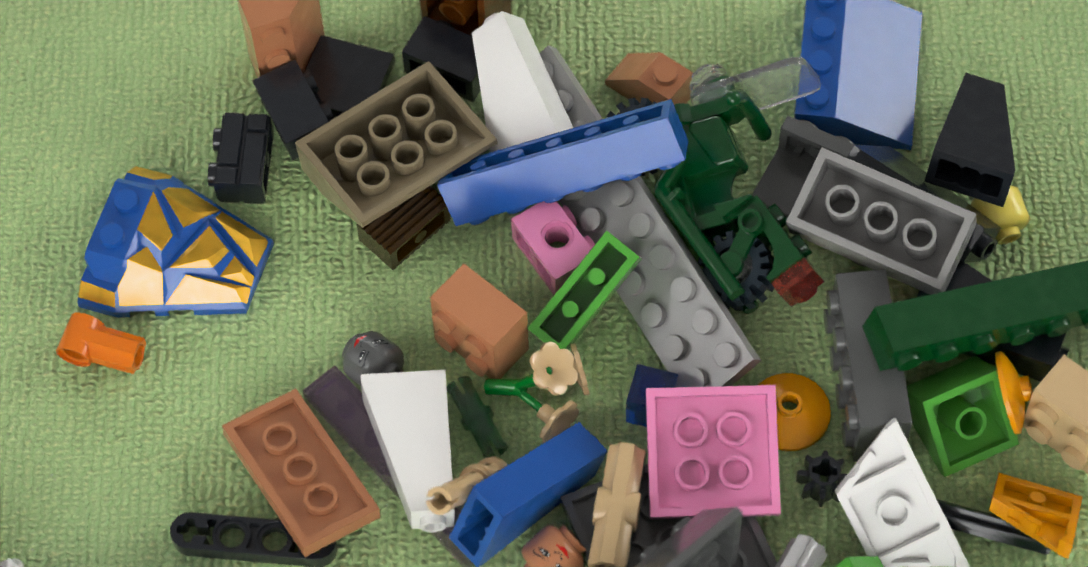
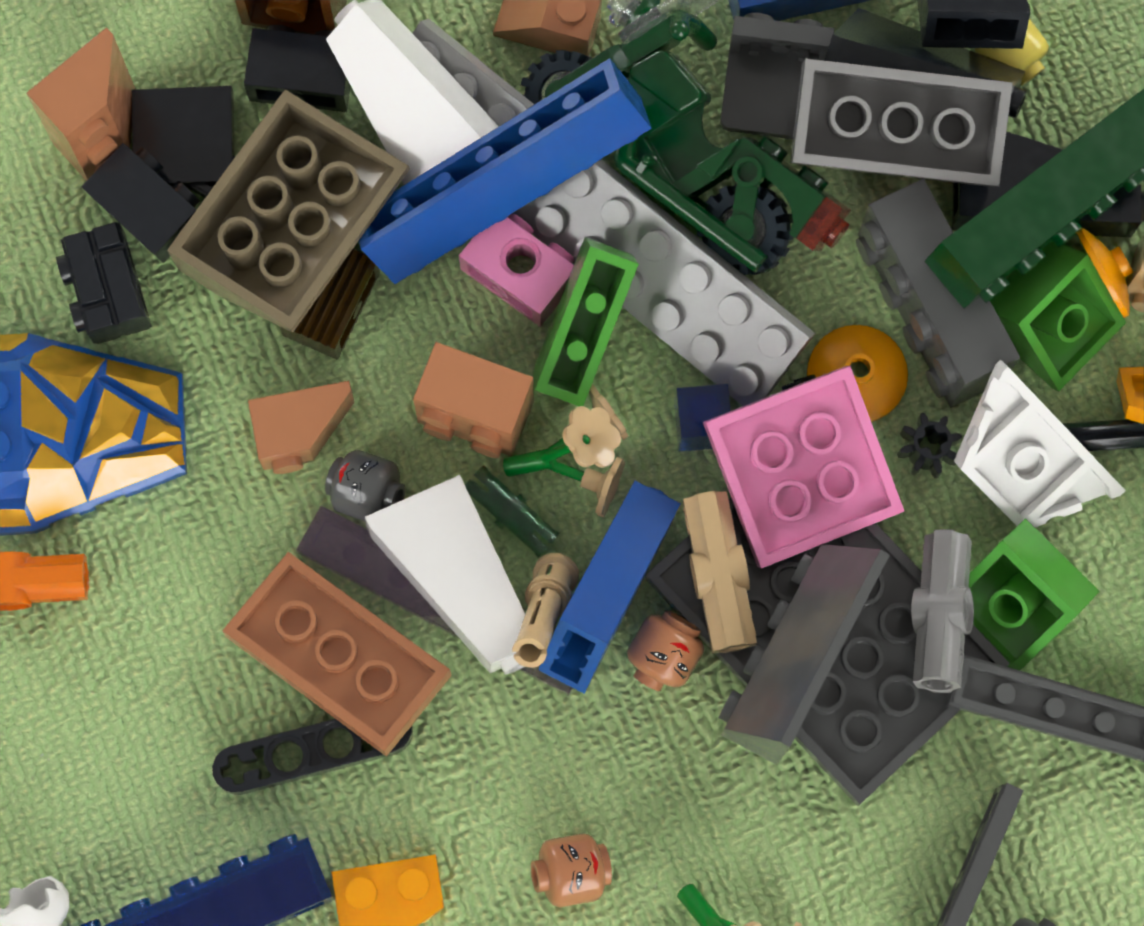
camera: 25 degrees left, 15 degrees up
none -> nougat slope [248,381,354,474]

